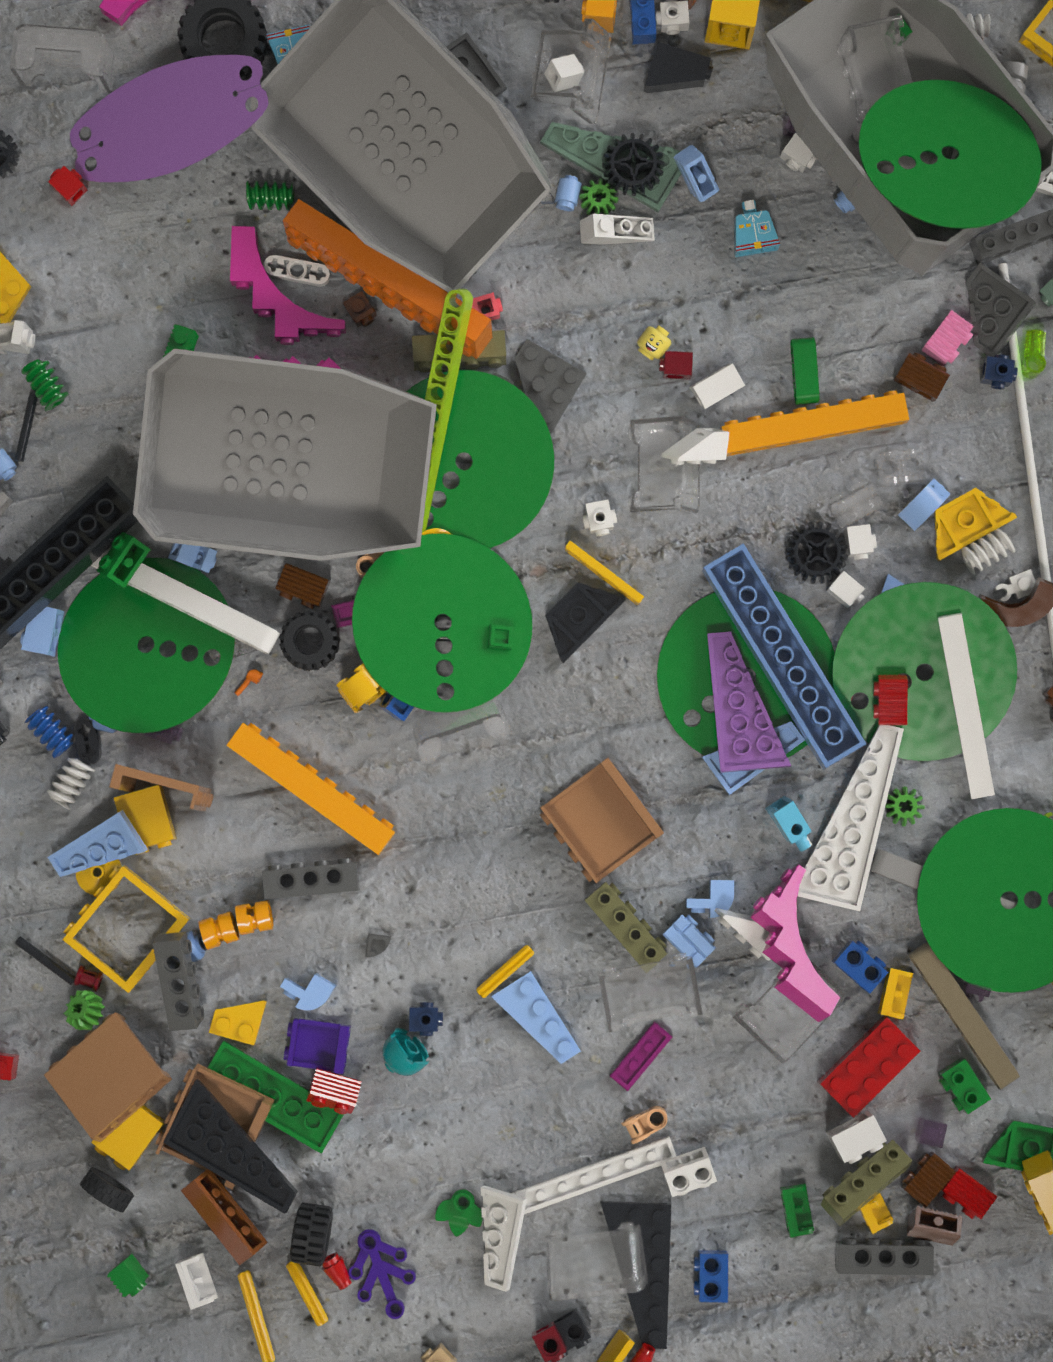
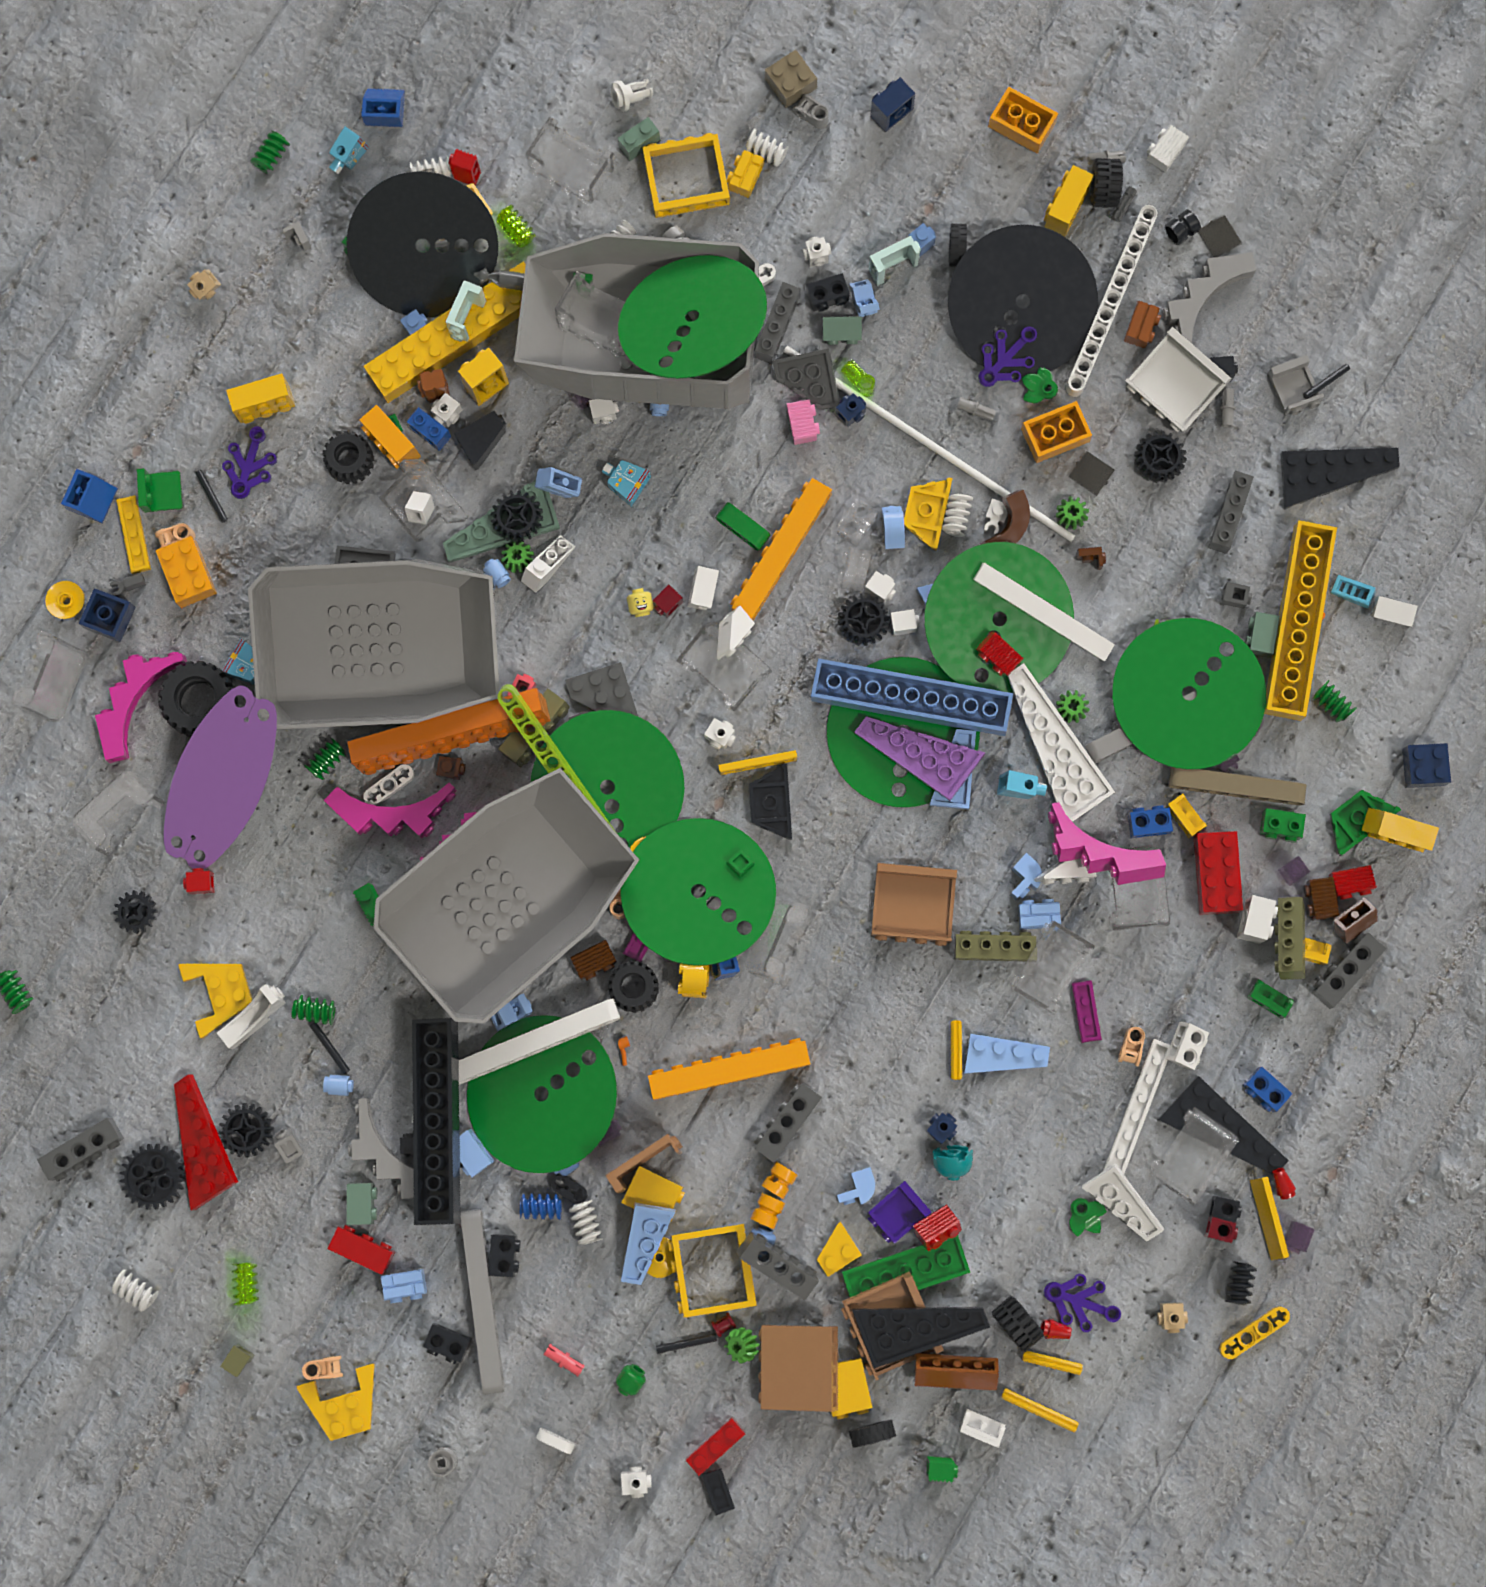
camera: 45 degrees left, 5 degrees down
green brick [96,532,151,589] -> none
dark grey tile [365,933,392,957] -> none
reddish brown brick [894,353,950,402] -> none

